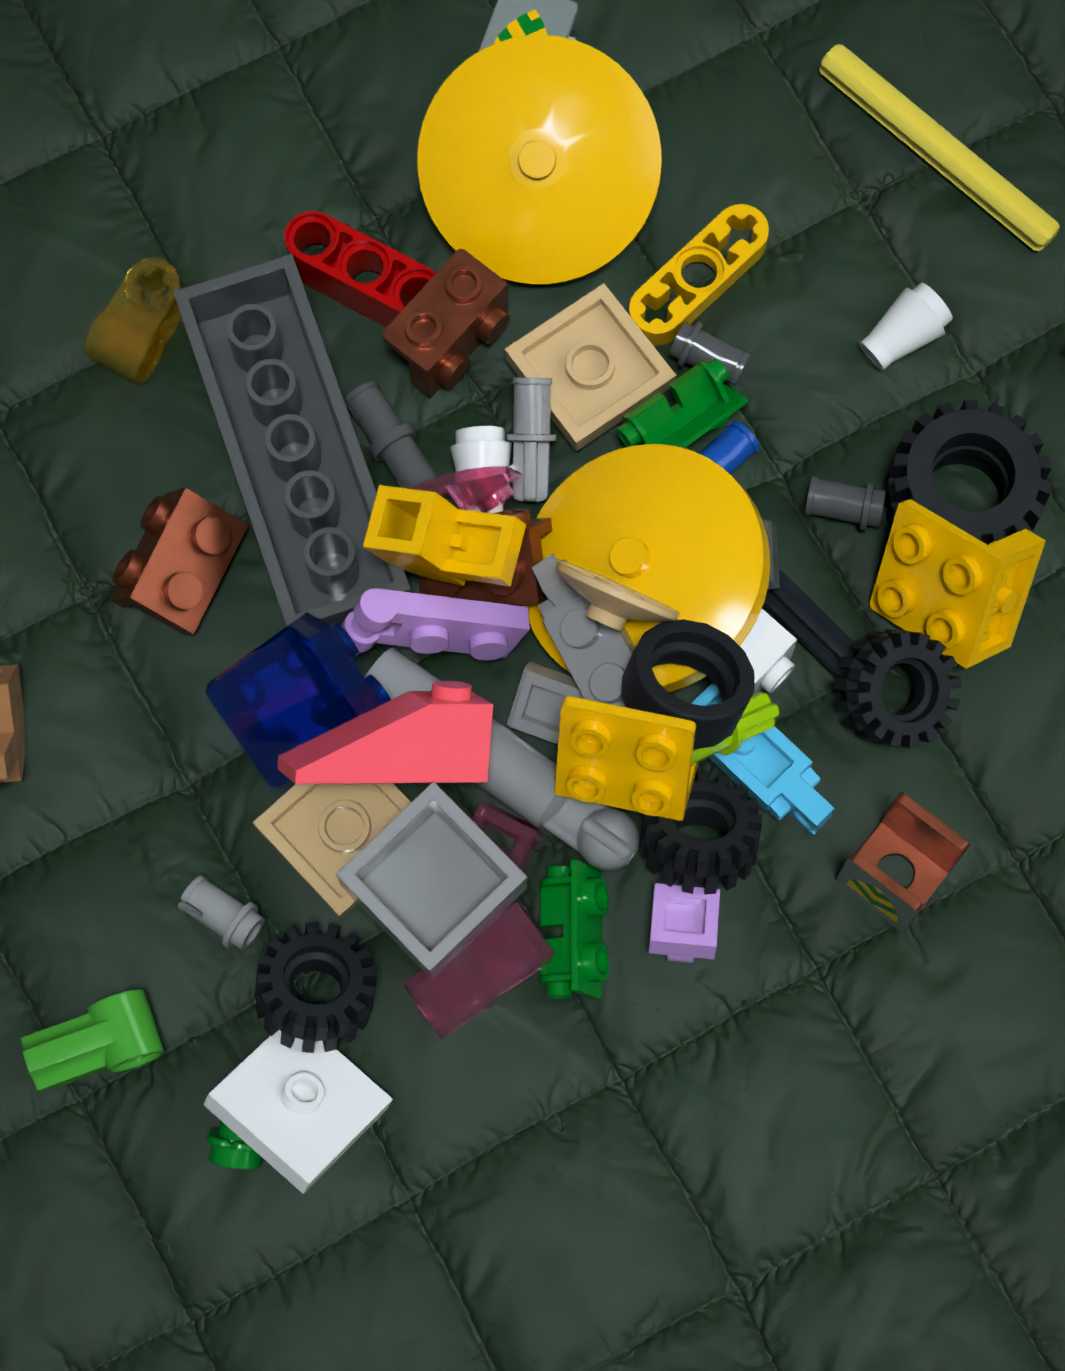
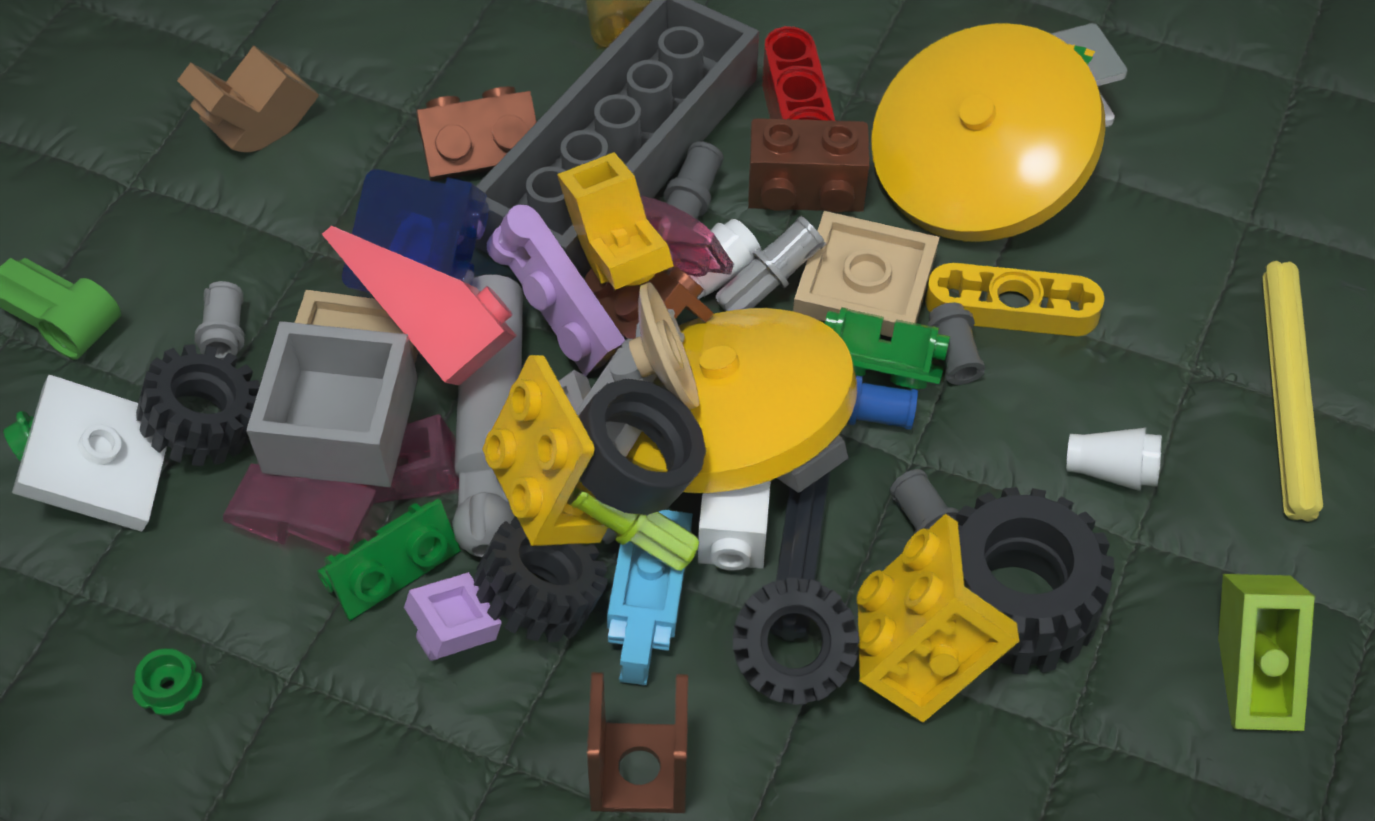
camera: 50 degrees right, 20 degrees down
none -> green plate [132,648,203,716]

